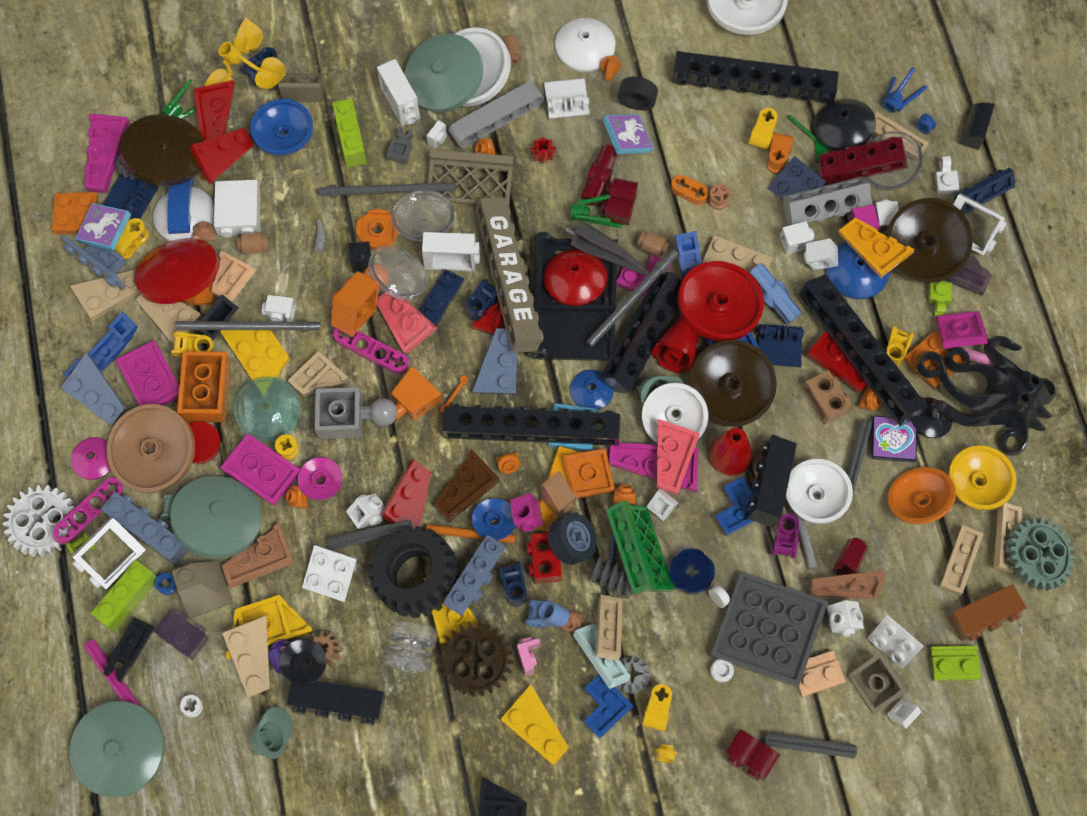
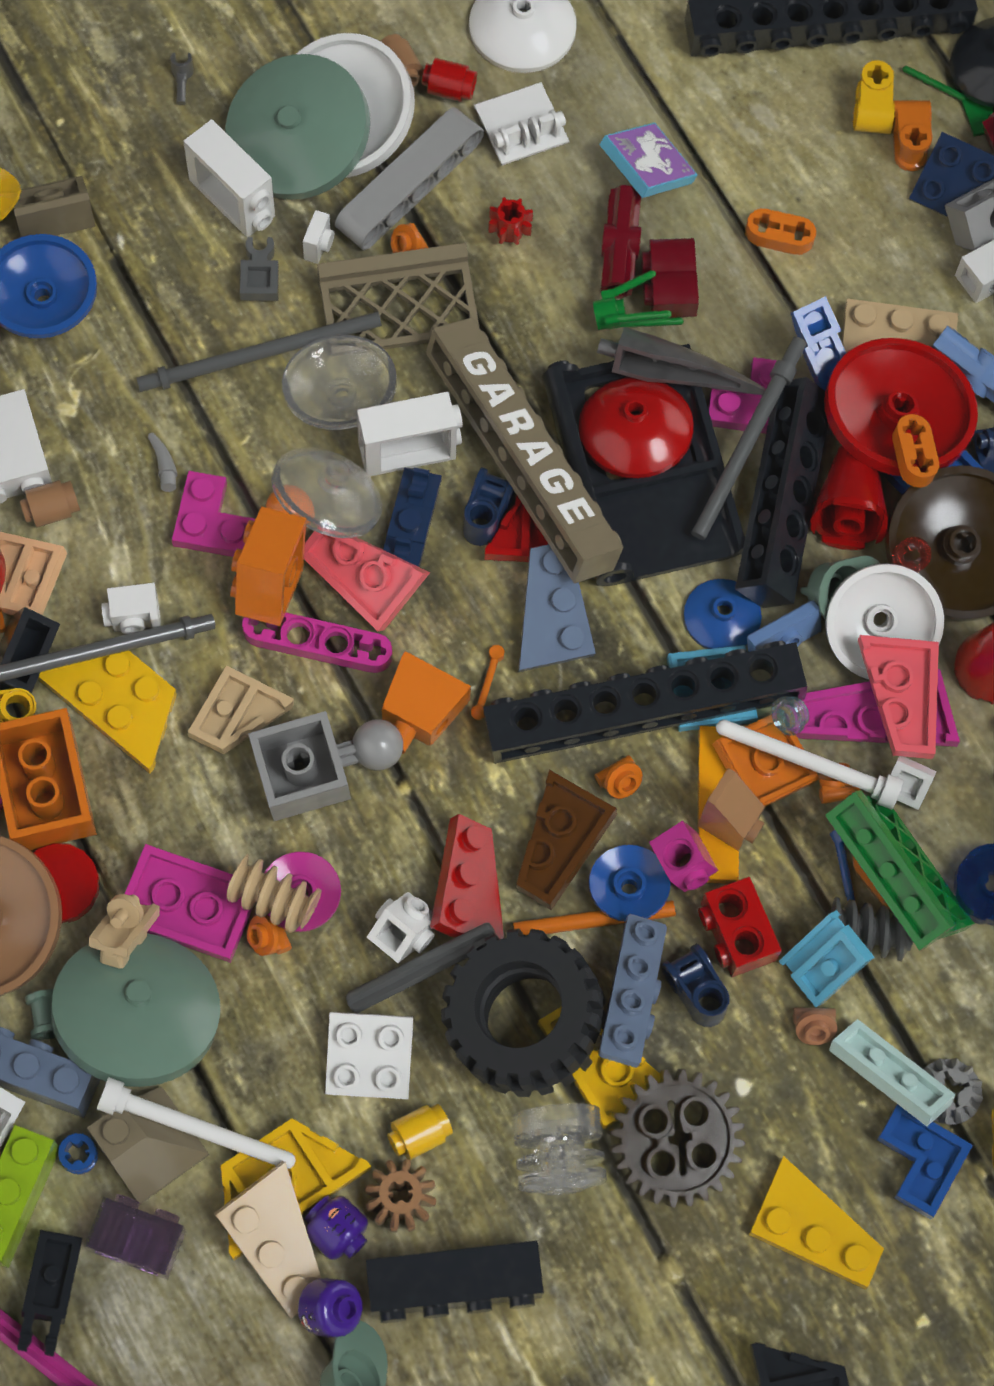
camera: 20 degrees left, 0 degrees up
white bush [180,695,203,718] -> none
nougat wing [222,522,294,589] -> none
clear light blue dish [234,377,300,442] -> none
yellow wheel [275,434,299,461] -> none
black dish [279,639,327,685] -> none
lime brick [332,98,367,168] -> none
black brick [348,241,373,273] -> none
orange plate [356,209,399,251] -> none
bright pink bracket [517,637,540,676] -> none
medium blue piece [525,600,569,628] -> none
black wheel [548,512,597,565] -> none
tan plate [596,595,623,661] -> none
orange plate [601,56,621,81] -> none
black tyre [617,76,658,111] -> none
medium nougat brick [637,231,670,258] -> none
nougat wheel [708,184,731,210] -> none
none -> tan hips [89,894,160,969]
none -> white piece [97,1077,296,1169]
none -> flat silver hand [170,52,193,105]
none -> dark pink plate [172,471,255,557]
none -> tan piece [227,854,322,933]
none -> dark purple head [298,1278,362,1337]
none -> yellow brick [387,1104,453,1160]
none -> red brick [422,58,478,102]
none -> white piece [716,720,904,810]
none -> medium blue plate [747,600,821,652]
none -> clear light blue plate [772,696,809,736]
none -> medium azure plate [779,910,874,1007]
none -> orange beam [892,414,939,488]
none -> clear red bush [892,537,931,573]

